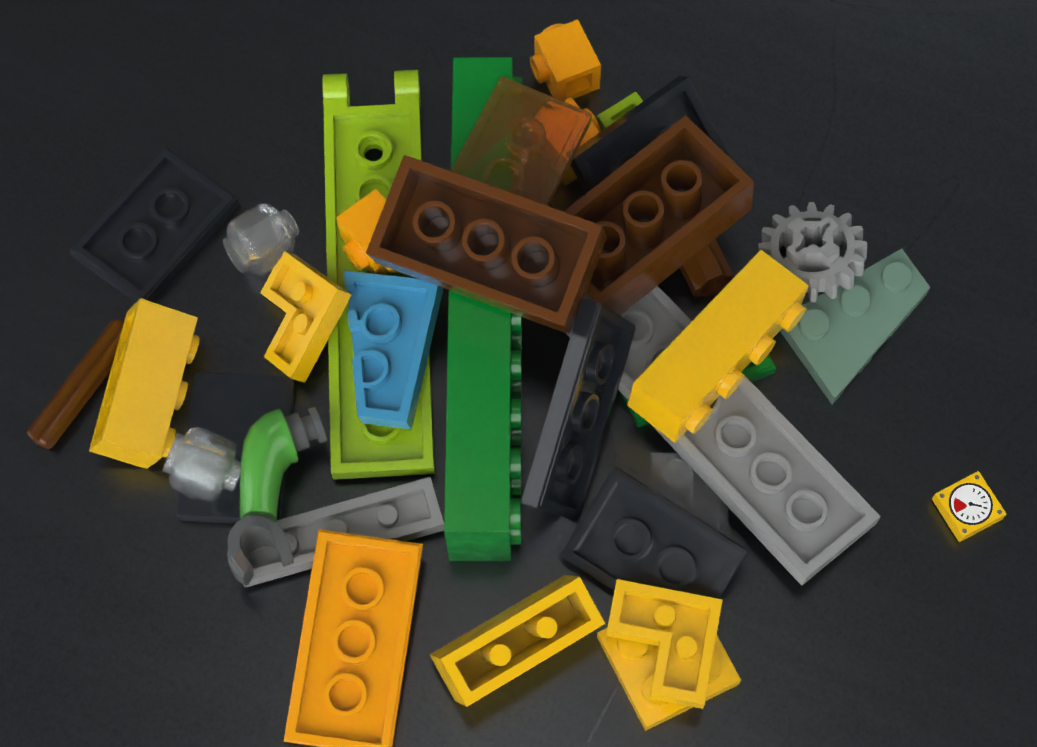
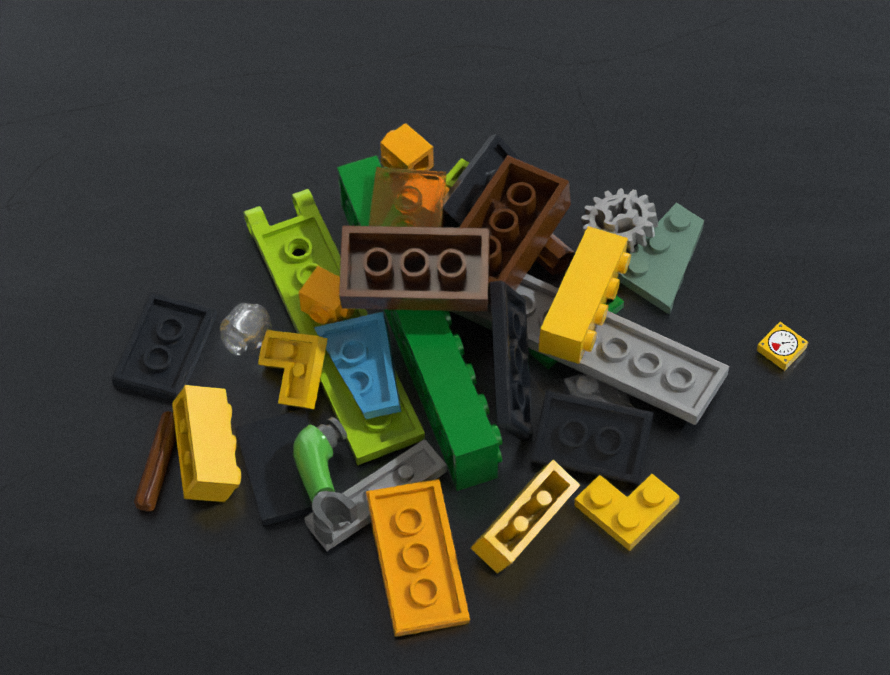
camera: 20 degrees left, 10 degrees down
clear head [162,427,241,502] -> none
yellow plate [606,579,723,709] -> none

